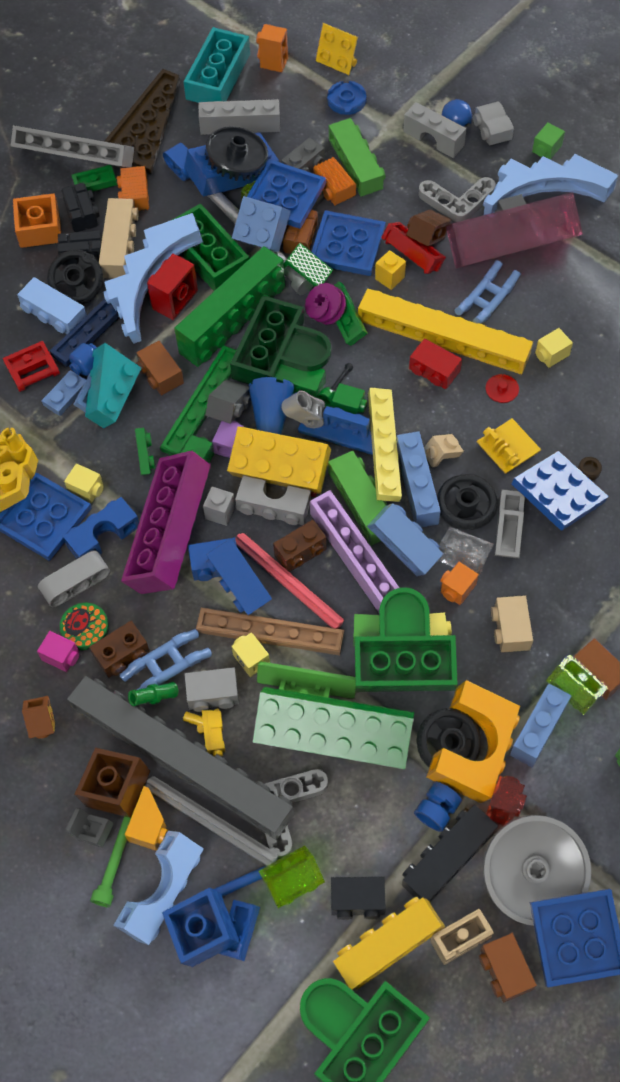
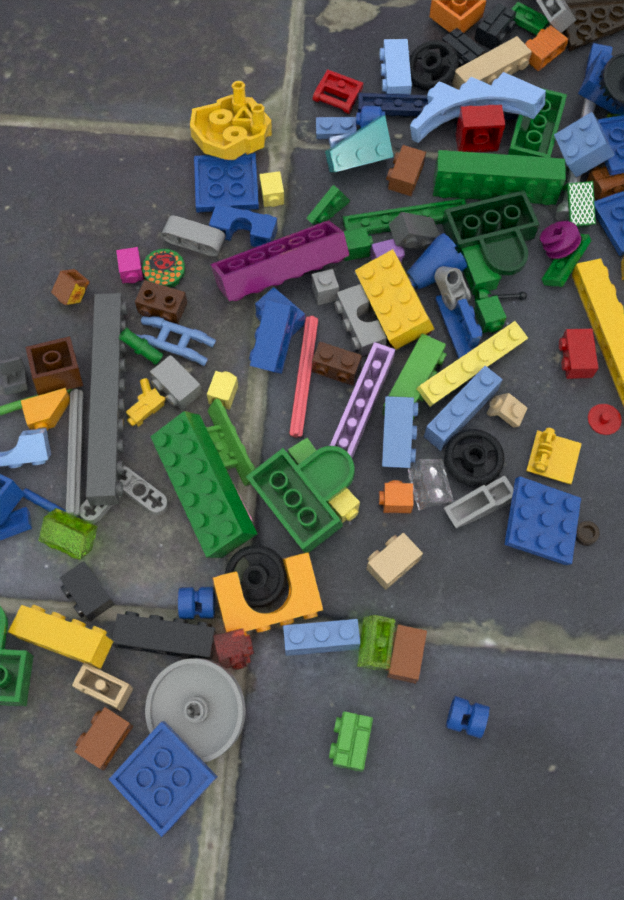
camera: 50 degrees right, 5 degrees up
medium nougat tile [196,607,344,655] -> none

